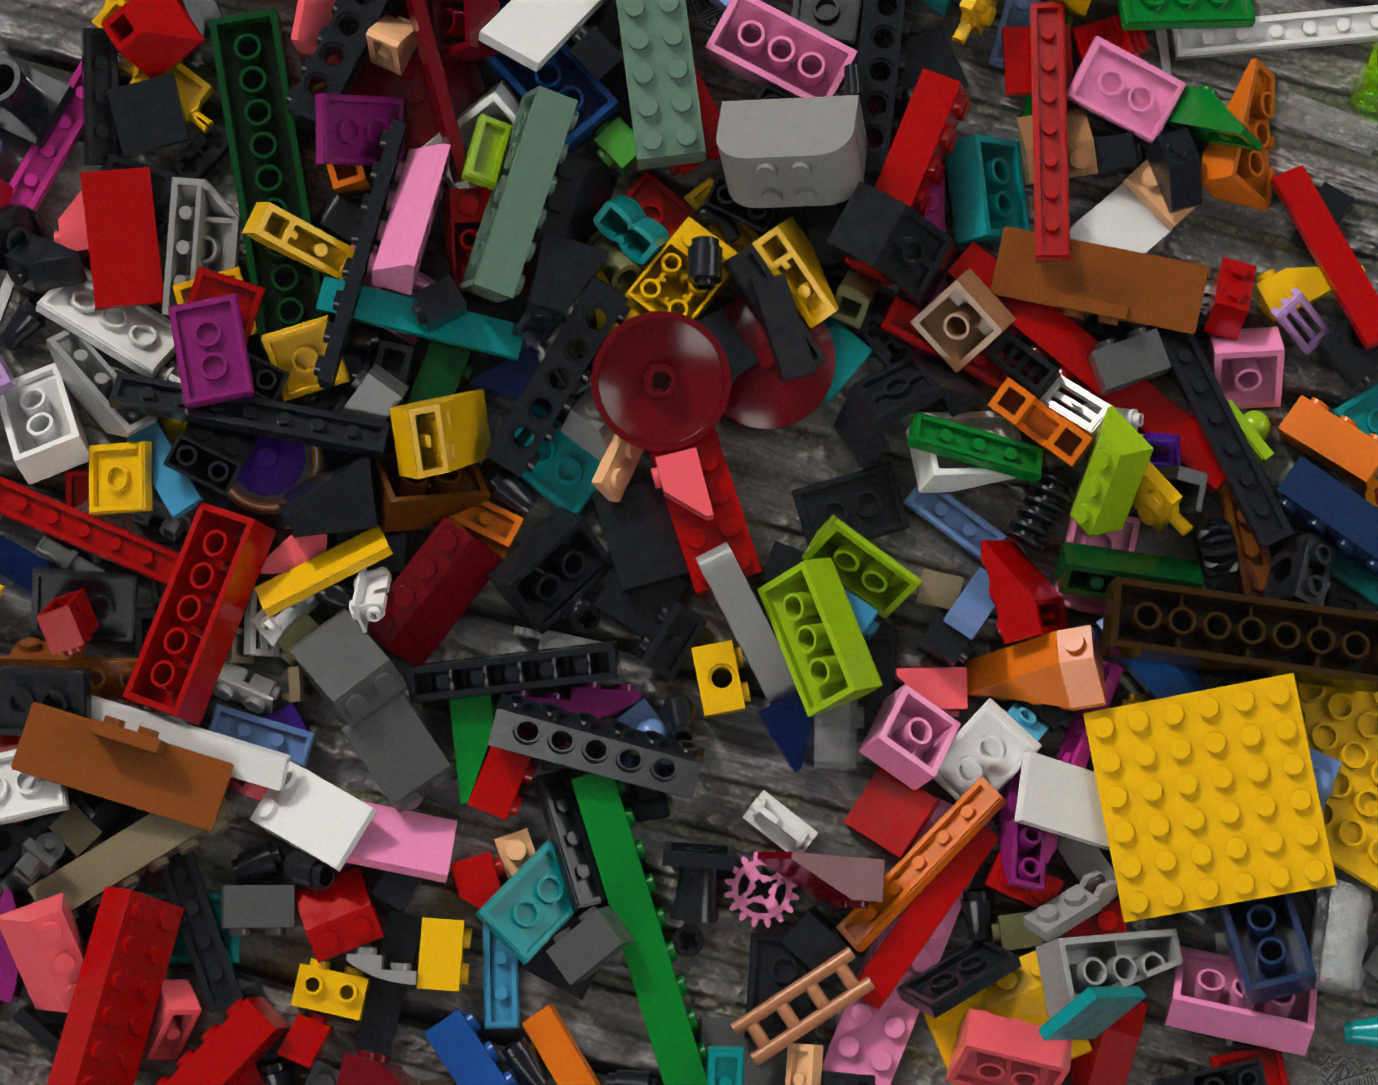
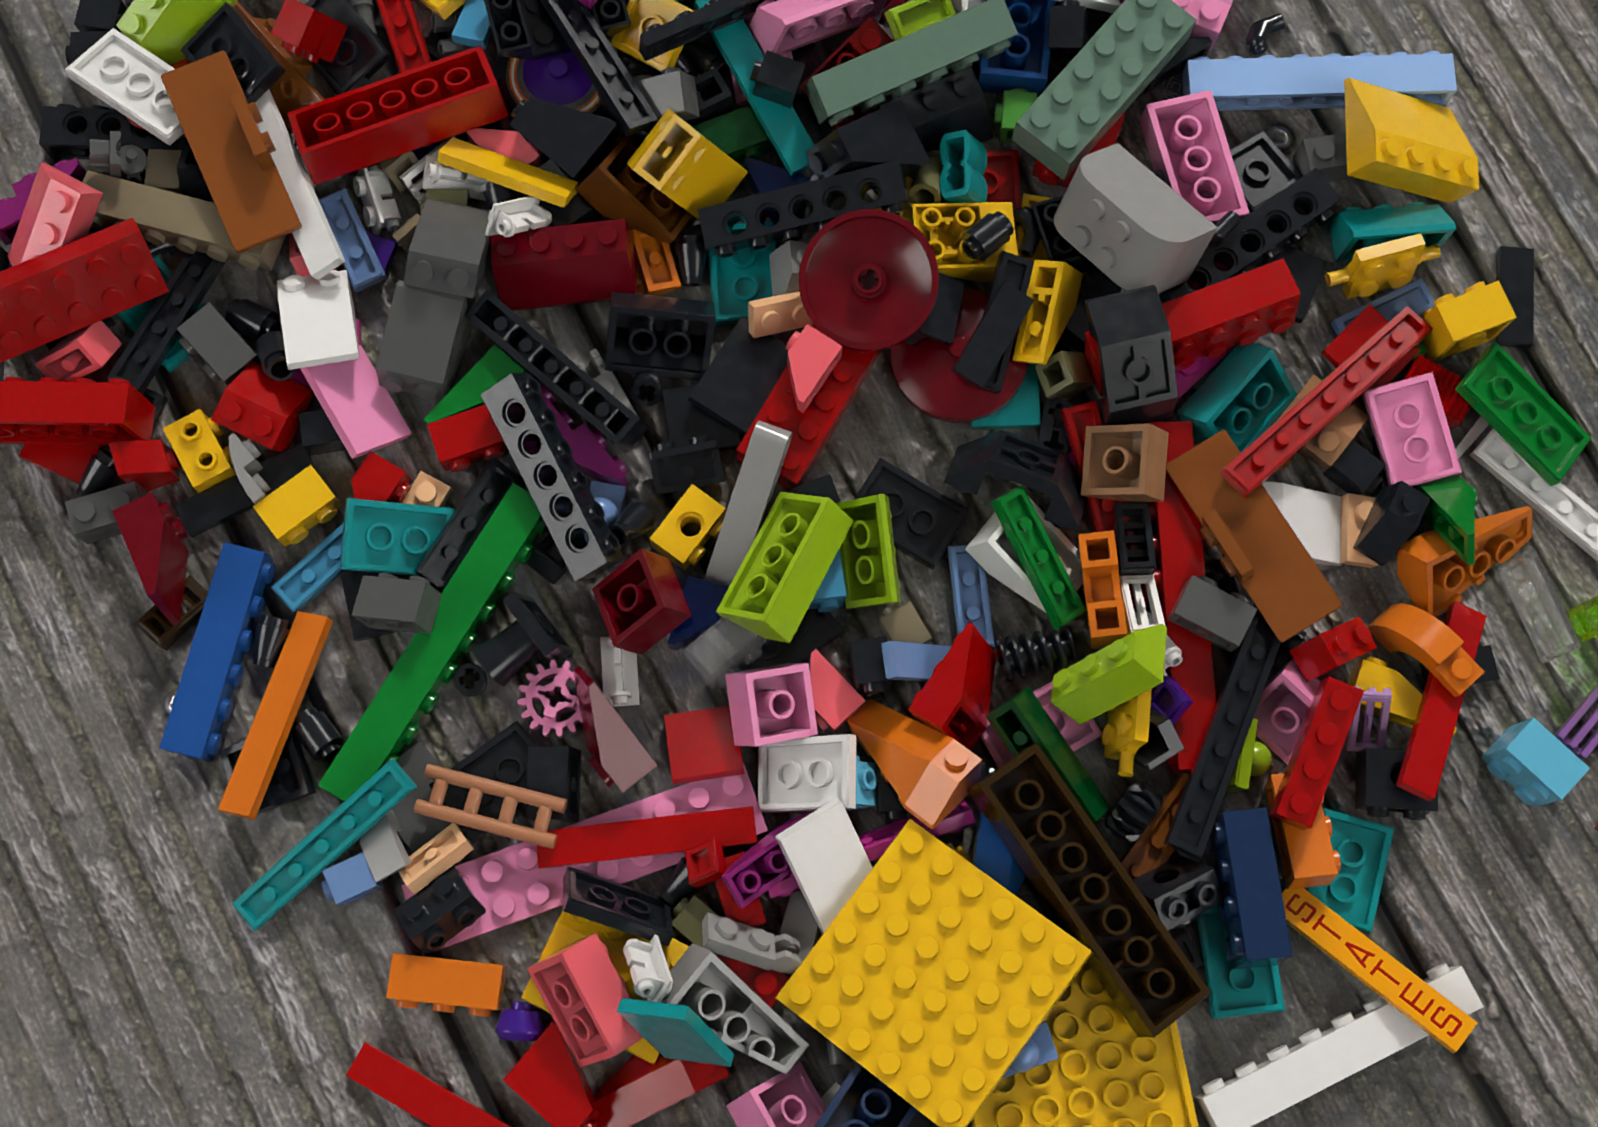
camera: 40 degrees right, 5 degrees down
orange tile [835,776,1008,953] -> none
none -> dark red brick [592,548,692,655]
none -> white hinge [623,934,673,1002]
none -> red tile [685,838,726,888]
none -> red brick [1268,676,1364,830]
none -> orange arch [1367,603,1485,698]

